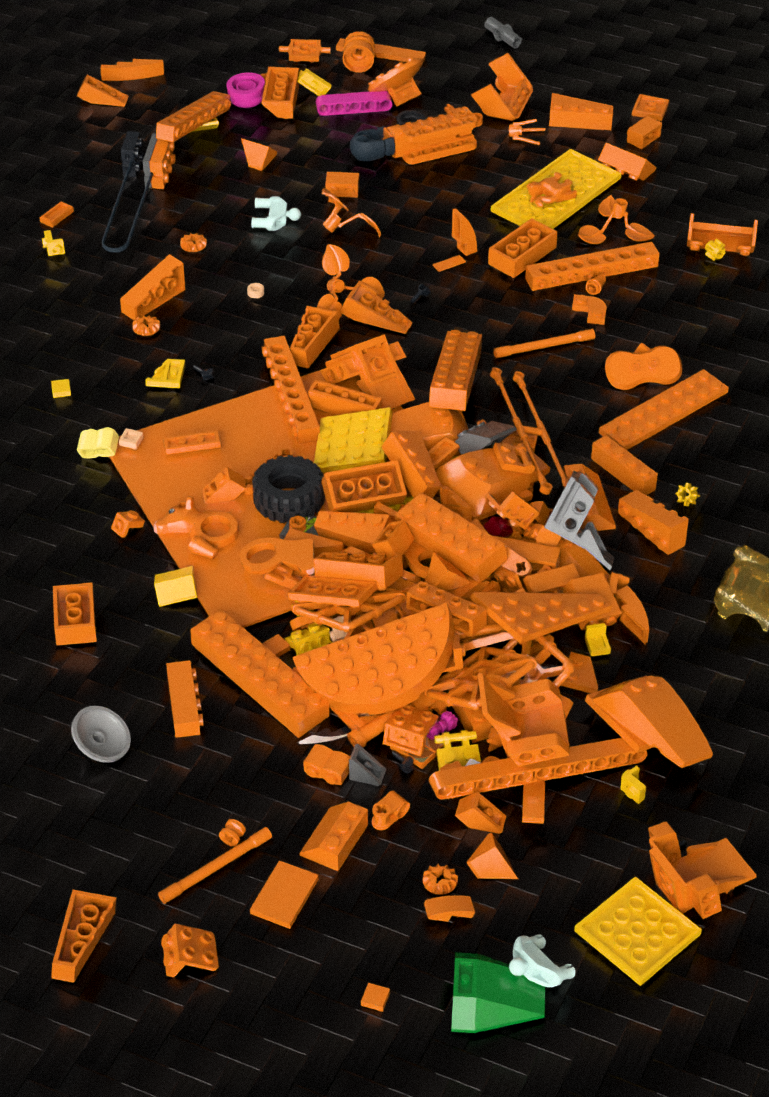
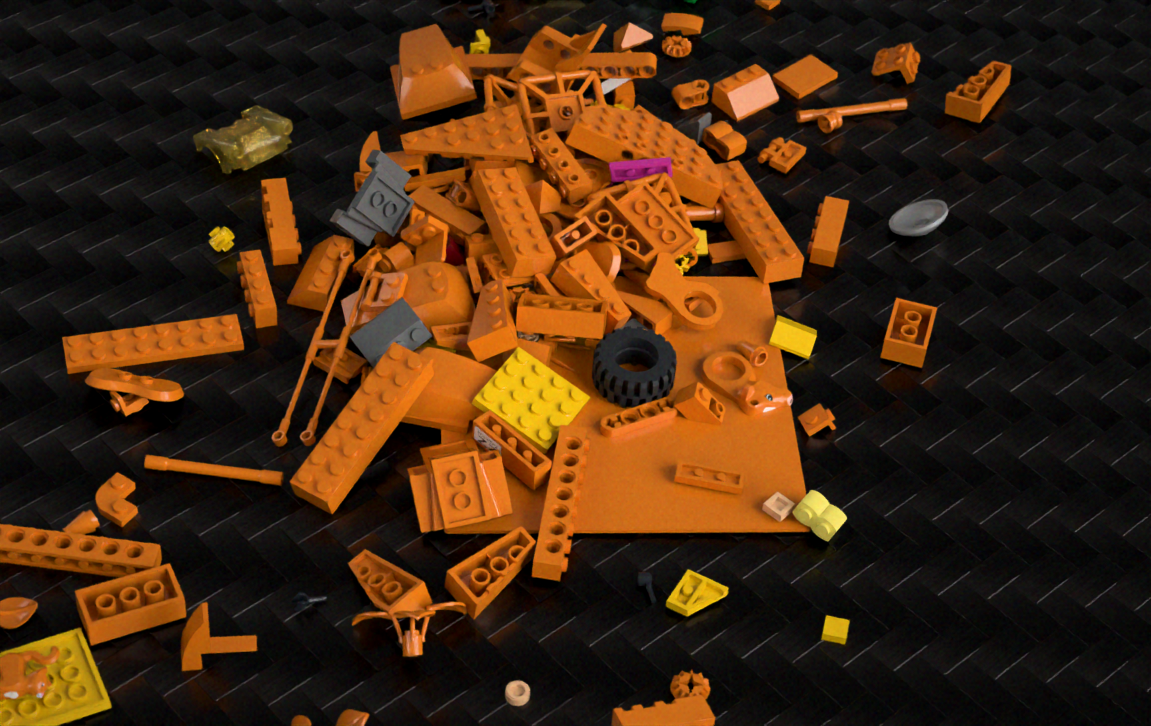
camera: 160 degrees left, 0 degrees up
none -> dark pink tile [609,157,673,182]
none -> orange plate [758,137,806,173]

